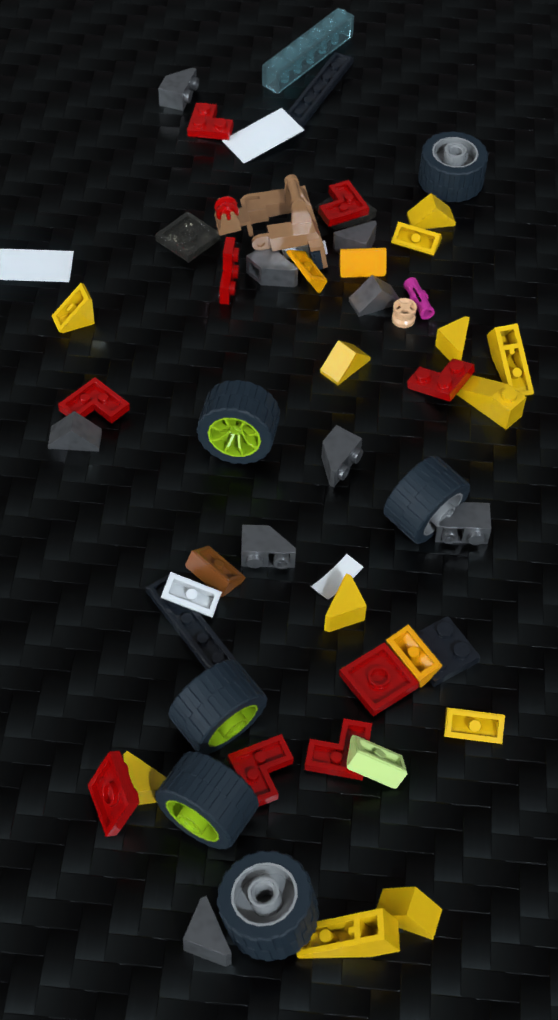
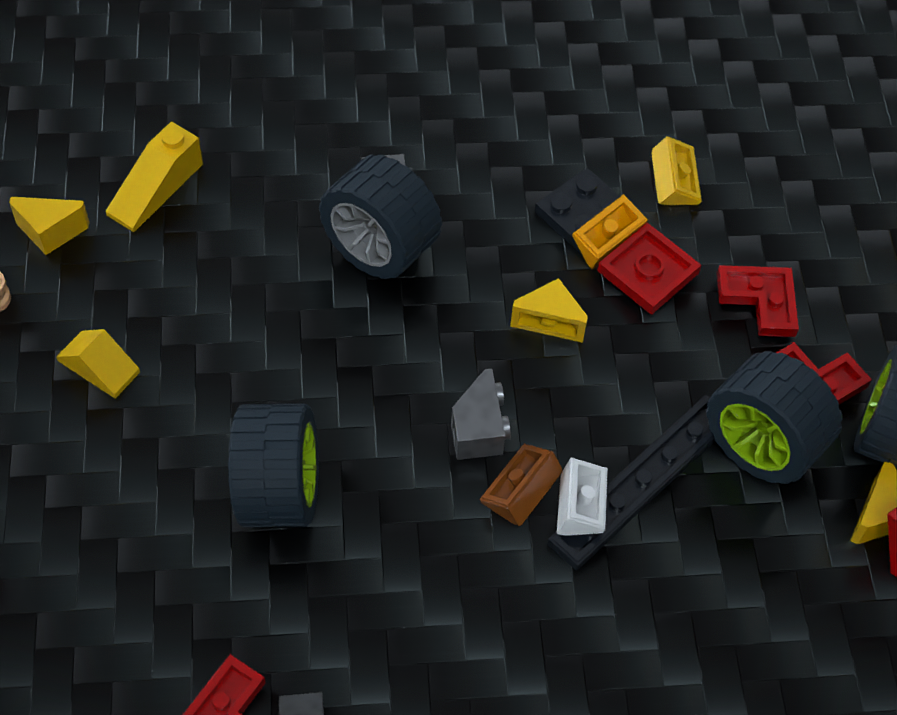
camera: 100 degrees left, 5 degrees up
white sticker [311,554,363,600] -> none
flat silver slope [321,425,363,487] -> none
yellowish green slope [347,735,407,789] -> none
red plate [407,358,475,402] -> none
yellow slope [486,323,534,396] -> none

